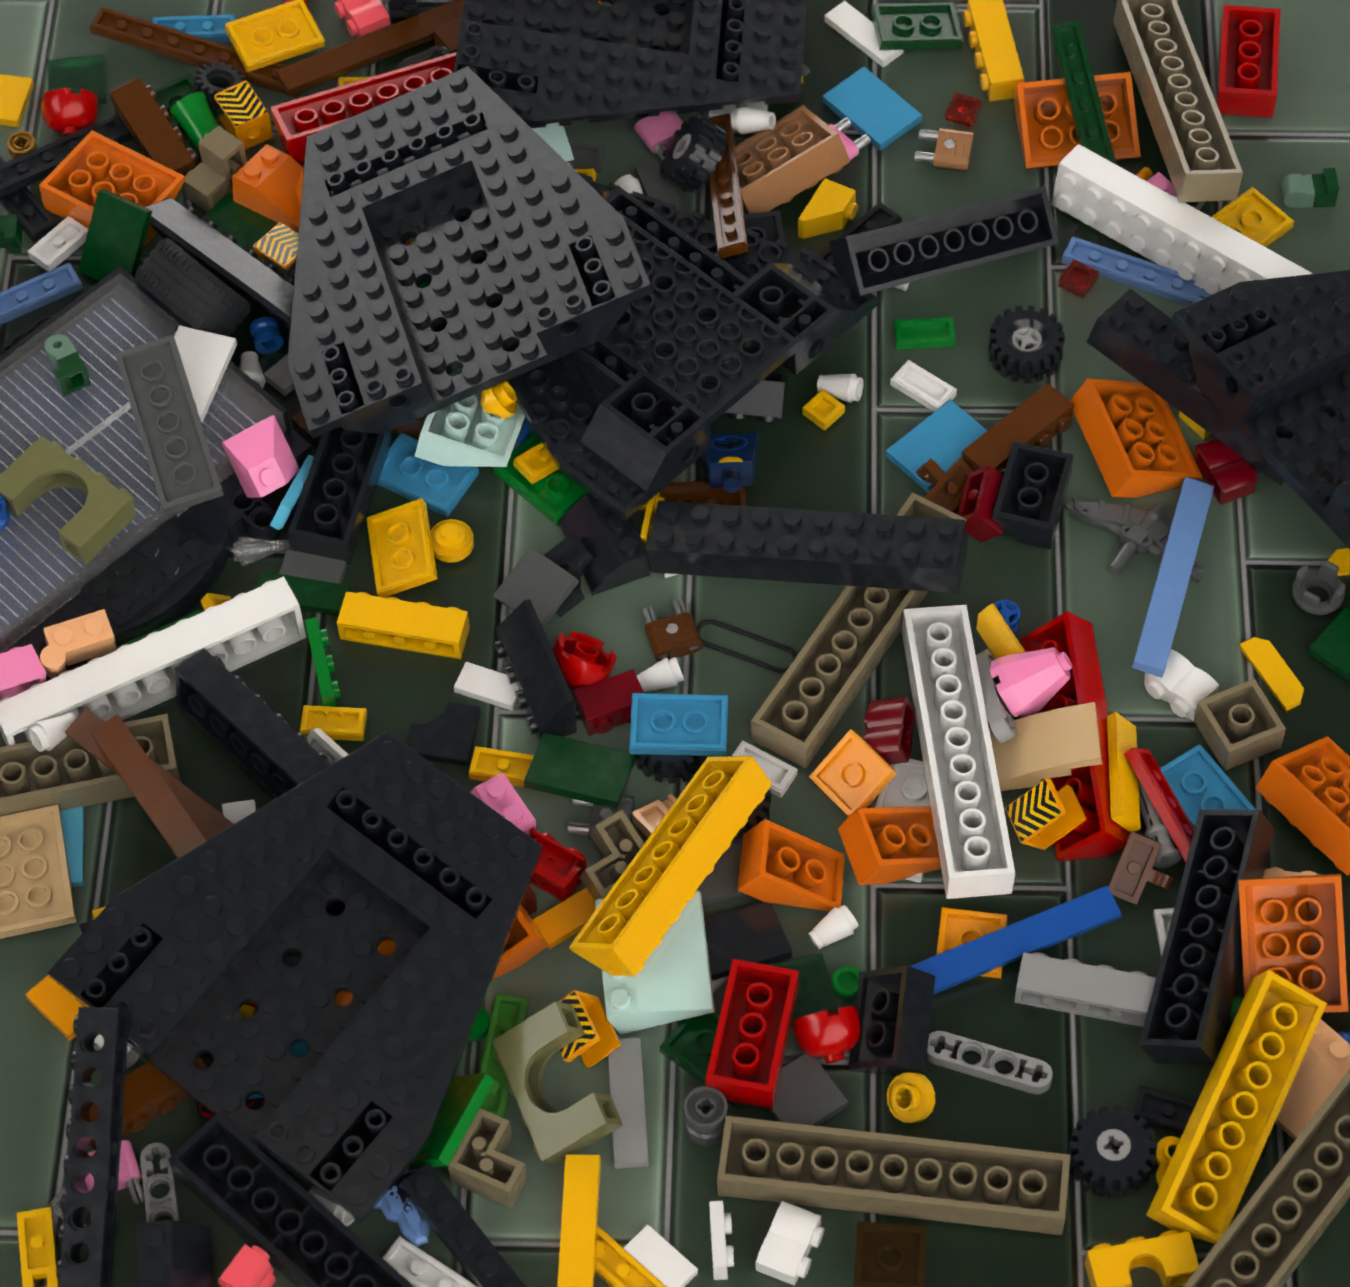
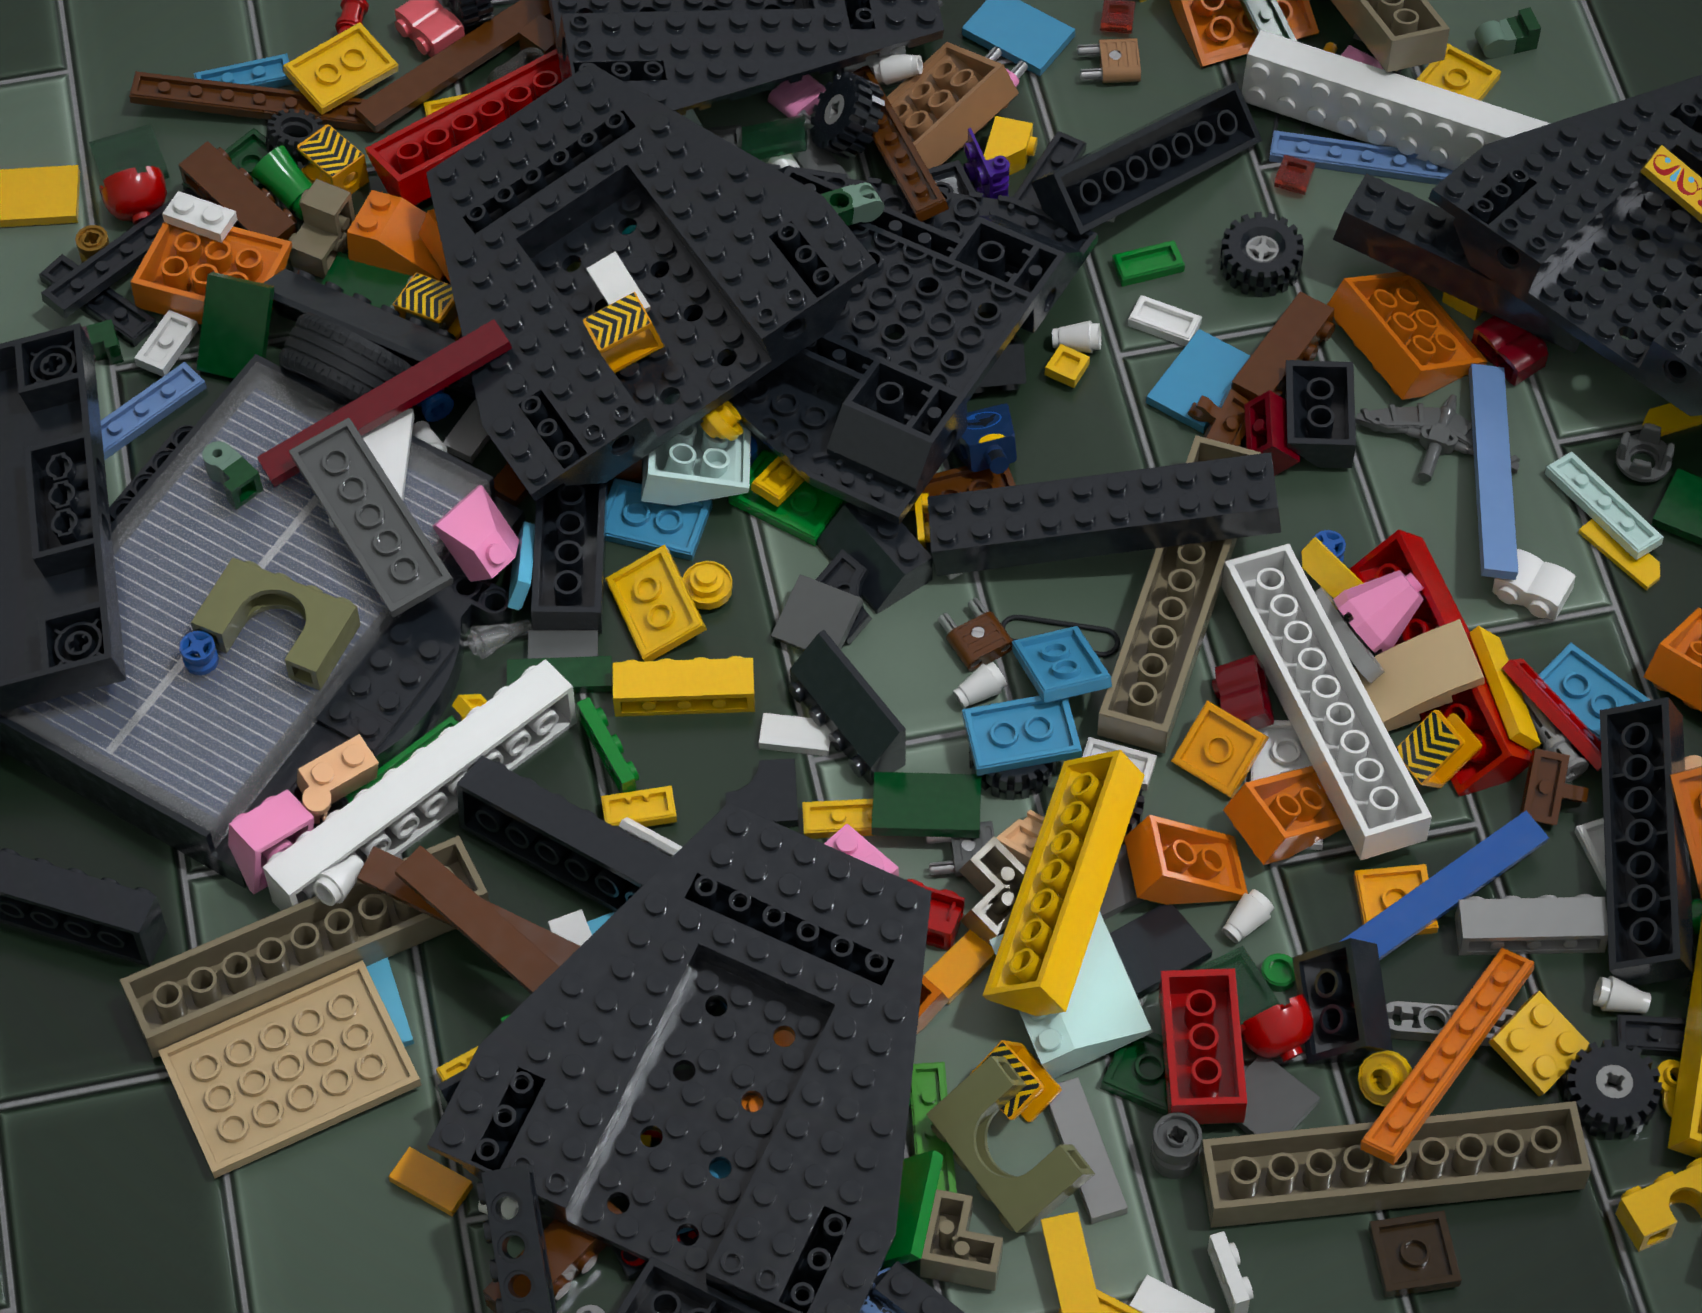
camera: 15 degrees left, 0 degrees up
red cylinder [553,631,617,690] -> none
dark red brick [574,669,644,736] -> none
white brick [756,1201,825,1286] -> none
dark tan brick [1194,678,1286,771] -> none
none -> white plate [162,191,238,243]
none -> dark red tile [257,319,512,487]
none -> piece [583,291,664,373]
none -> white tile [586,251,651,312]
none -> clear green tile [741,115,807,160]
none -> sand green leg [821,182,884,226]
none -> dark purple hinge [963,128,1010,199]
none -> dark azure tile [1012,626,1112,703]
none -> orange tile [1360,948,1535,1165]
none -> yellow plate [1488,991,1590,1096]
none -> light aqua tile [1545,451,1664,560]
none -> white cone [1593,976,1651,1015]

